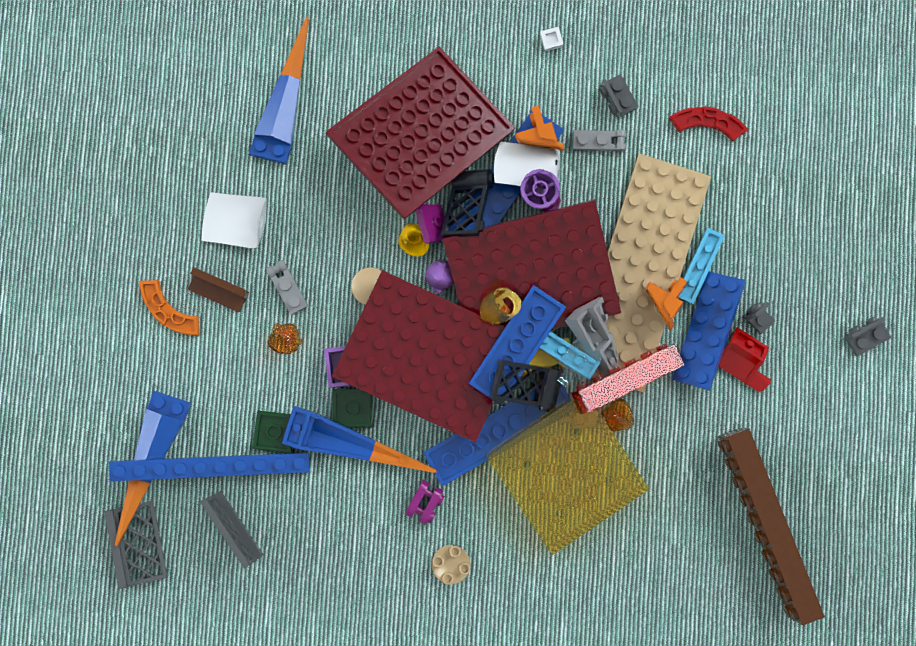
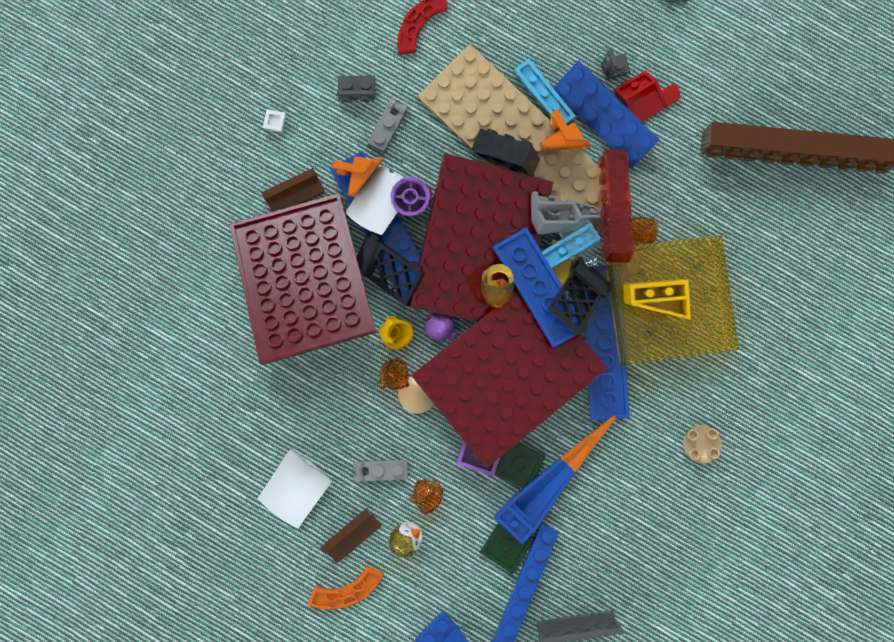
camera: 65 degrees left, 0 degrees up
plate [249,16,309,165] -> none
magenta brick [405,480,445,525] -> none
magenta plate [415,204,445,244] -> none
none -> reddish brown panel [261,168,325,212]
none -> clear orange helmet [377,358,409,390]
none -> clear yellow piece [388,521,423,558]
none -> black wedge [471,128,540,176]
none -> yellow wedge [623,279,691,320]

